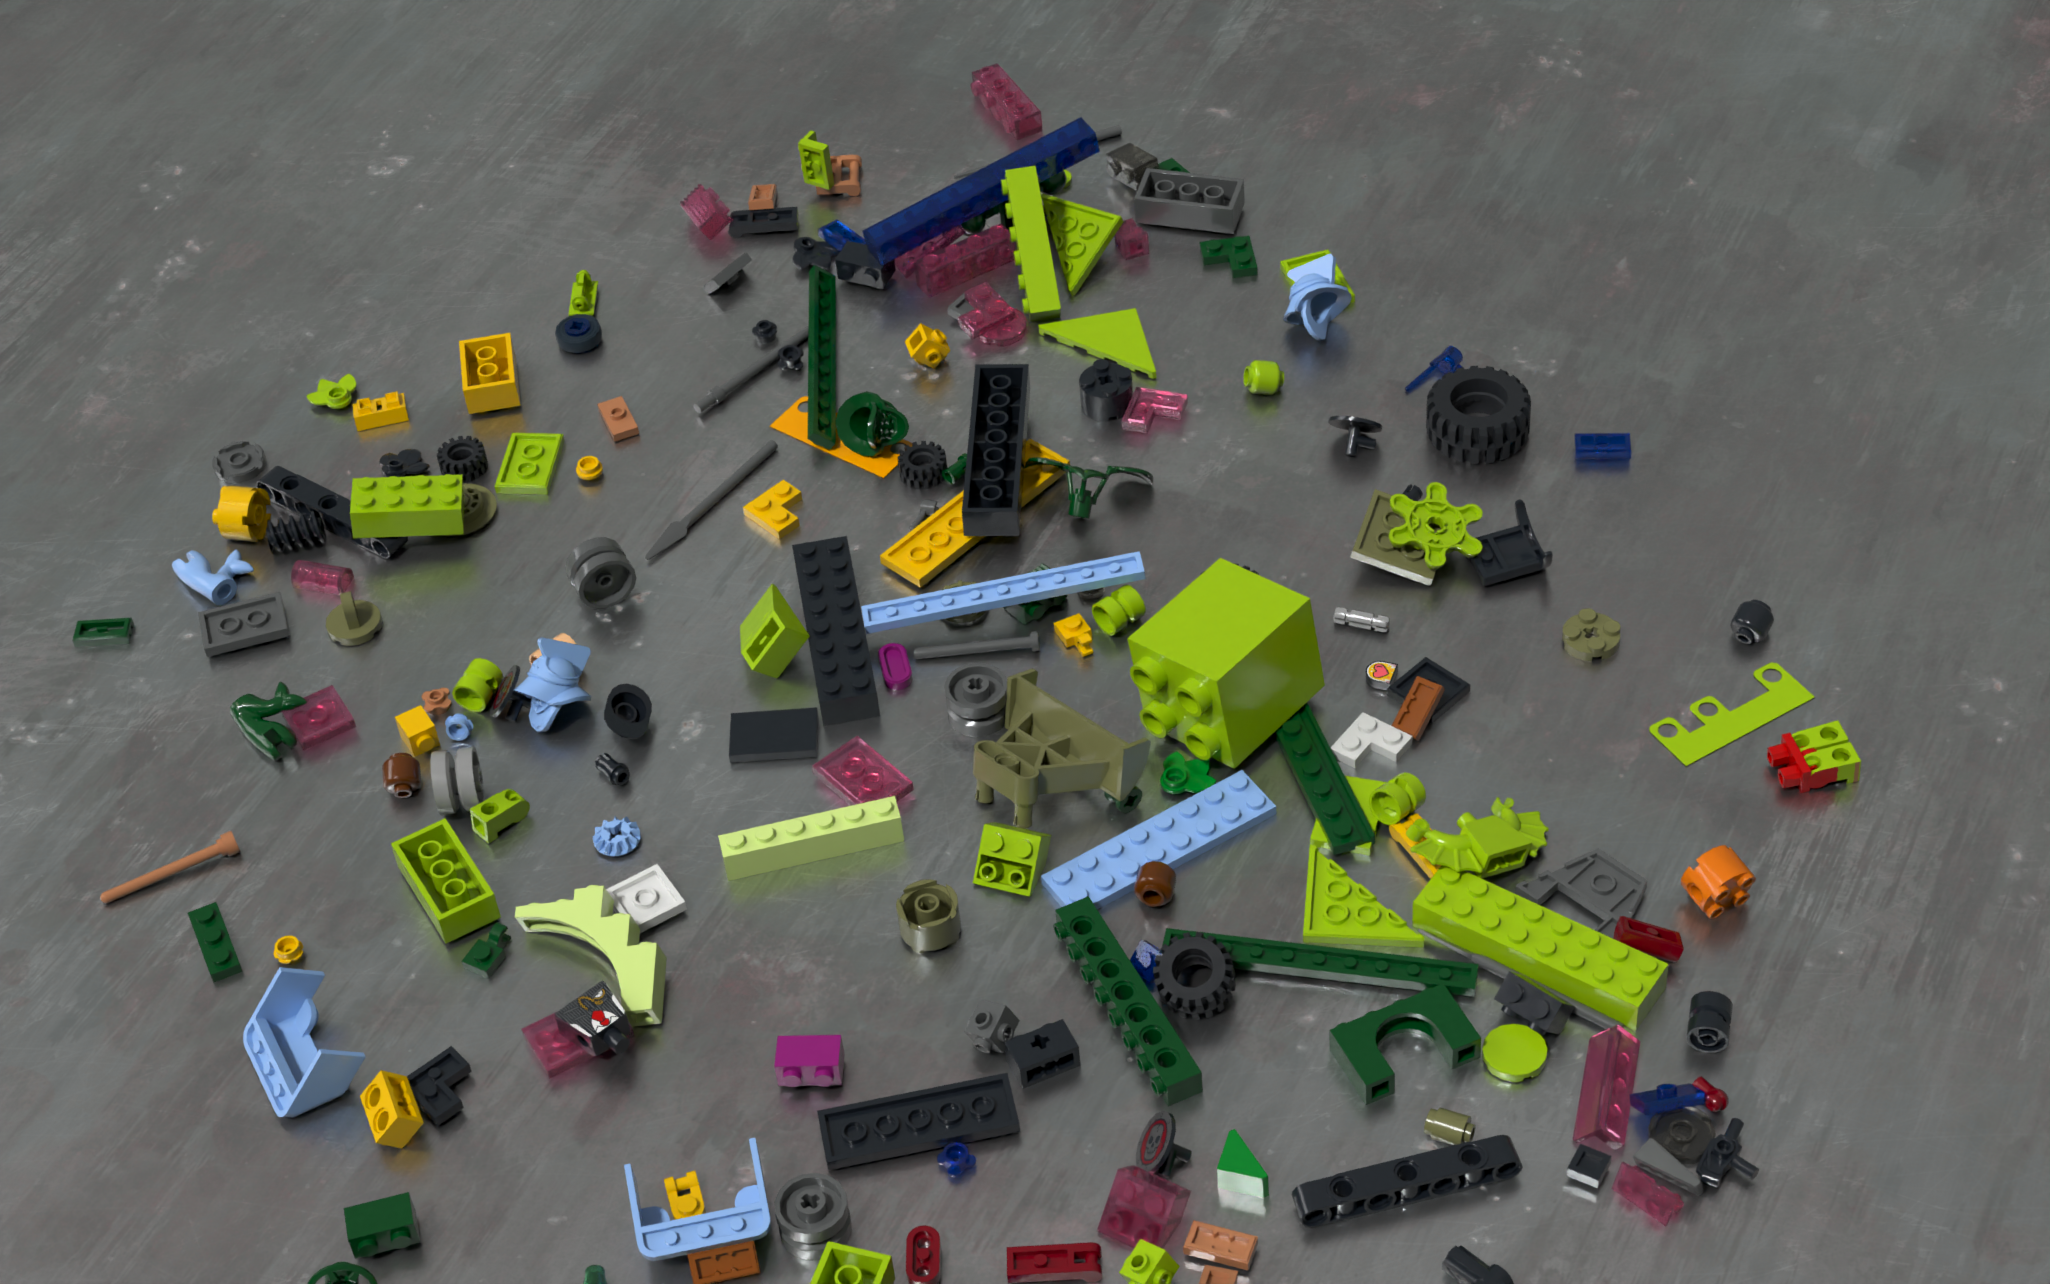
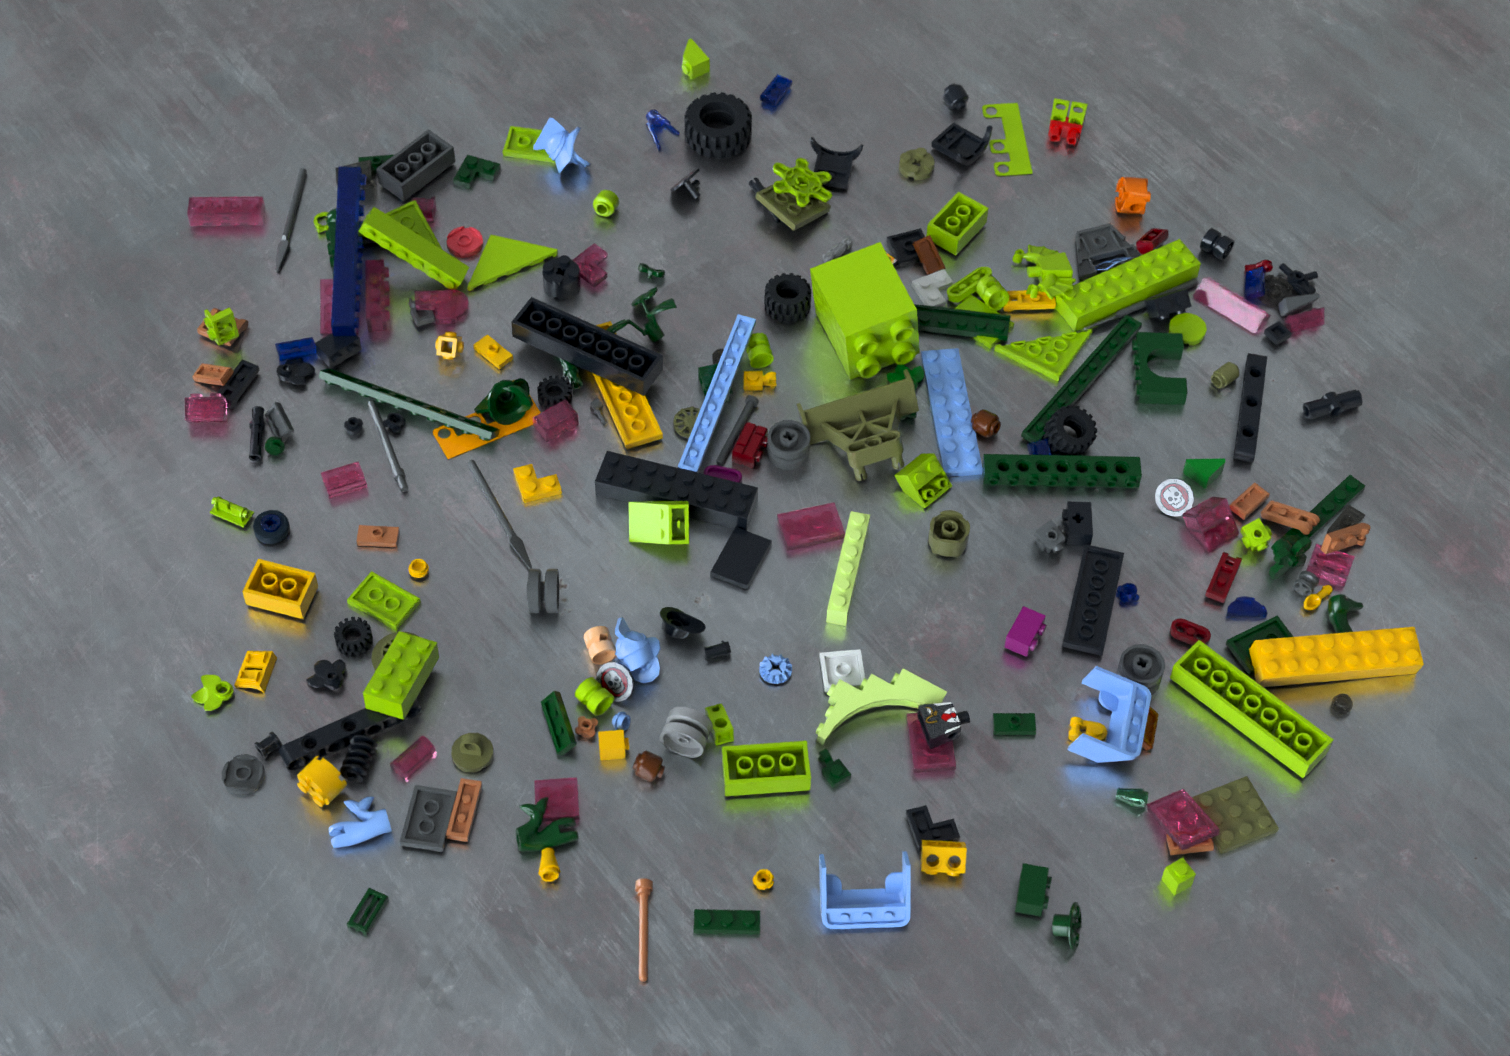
camera: 70 degrees left, 10 degrees up
none -> black pin [249,406,265,461]
none -> black bush [254,731,283,759]
none -> dark green plate [265,436,285,455]
none -> clear pink plate [321,461,367,499]
none -> coral tile [446,226,483,258]
none -> nougat plate [446,778,482,842]
none -> yellow plate [473,334,513,370]
none -> clear pink brick [533,400,579,442]
none -> yellow cone [539,848,560,882]
none -> dark green plate [541,691,577,755]
none -> dark green piece [638,263,665,279]
none -> lime slope [682,38,710,79]
none -> dark red brick [732,422,768,468]
none -> lime brick [926,192,989,255]
none -> black piece [931,122,992,166]
none -> lime plate [947,267,993,303]
none -> dark green plate [993,713,1036,735]
none -> sticker [1095,257,1136,270]

